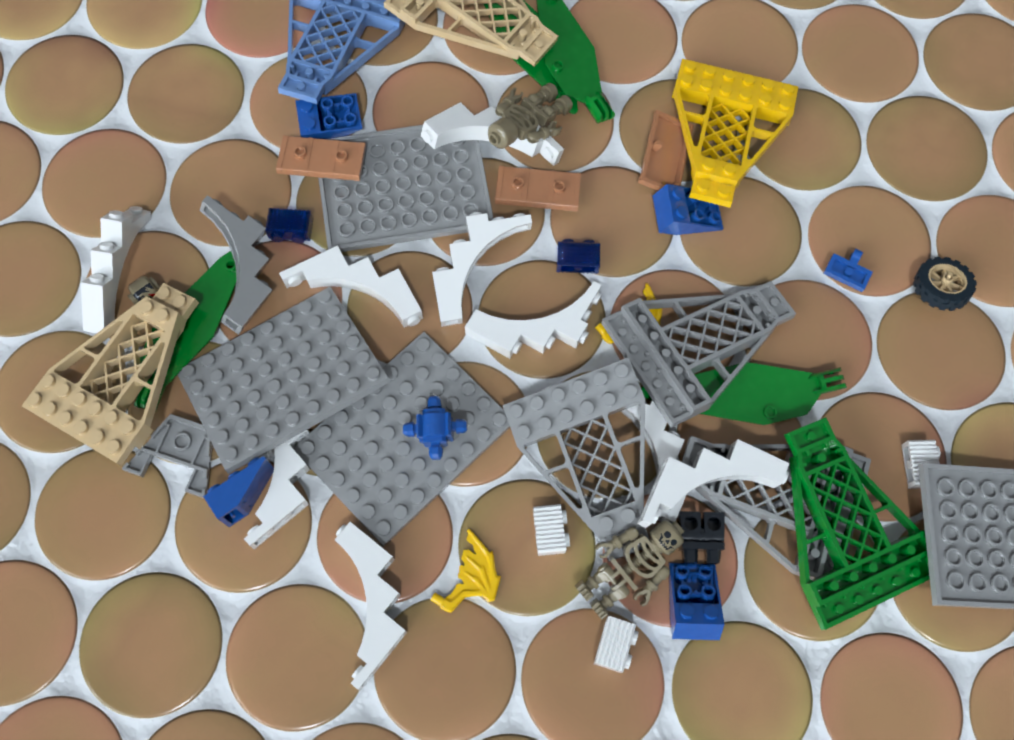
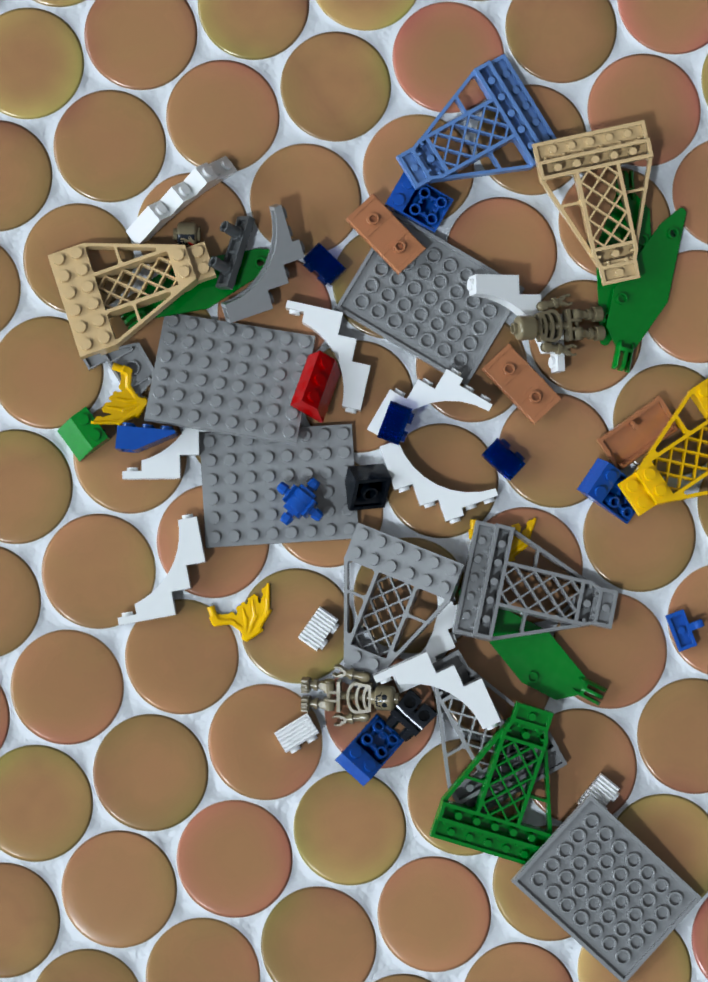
camera: 45 degrees right, 15 degrees up
none -> green slope [57,407,111,462]
none -> yellow animal [91,363,148,425]
none -> dark grey plate [209,216,255,290]
none -> red slope [290,351,341,423]
none -> black slope [345,463,392,511]
none -> clear blue brick [377,401,415,445]

